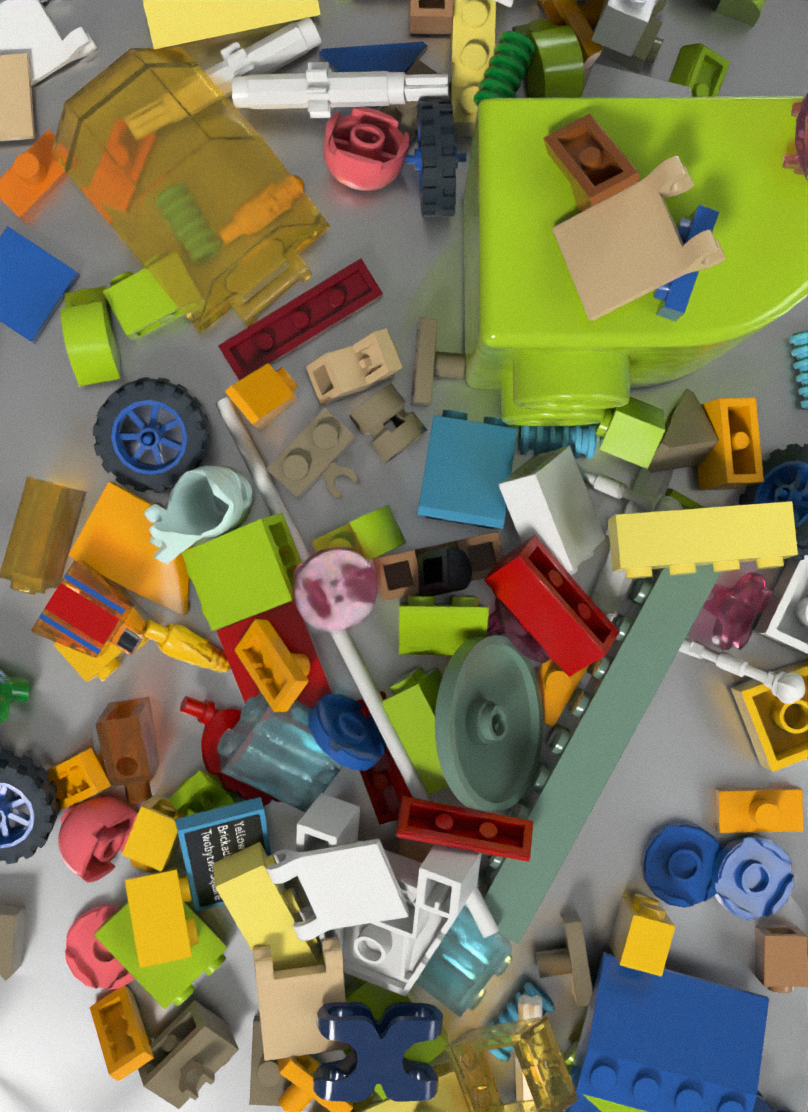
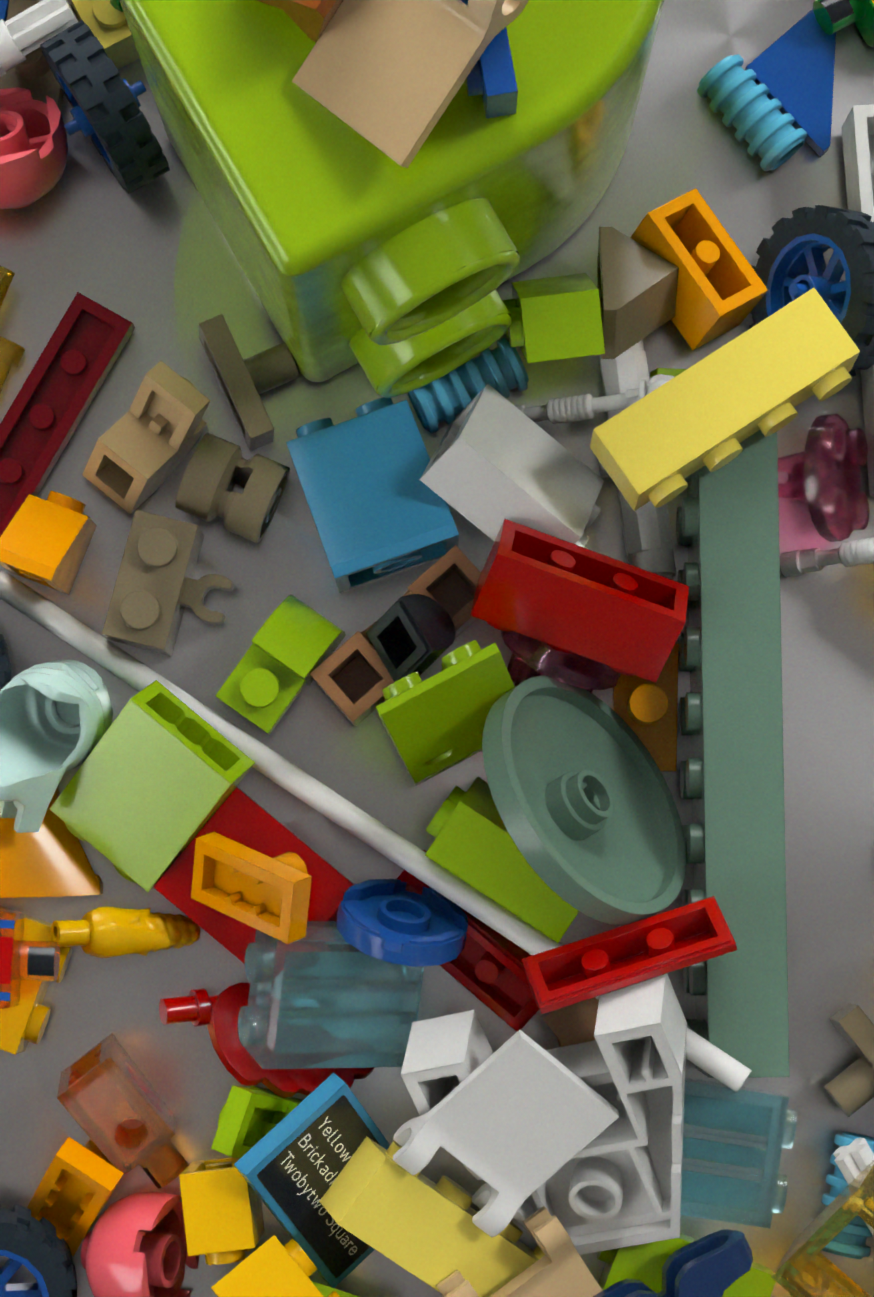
camera: 30 degrees left, 5 degrees down
clear pink plate [293,547,378,632] -> none

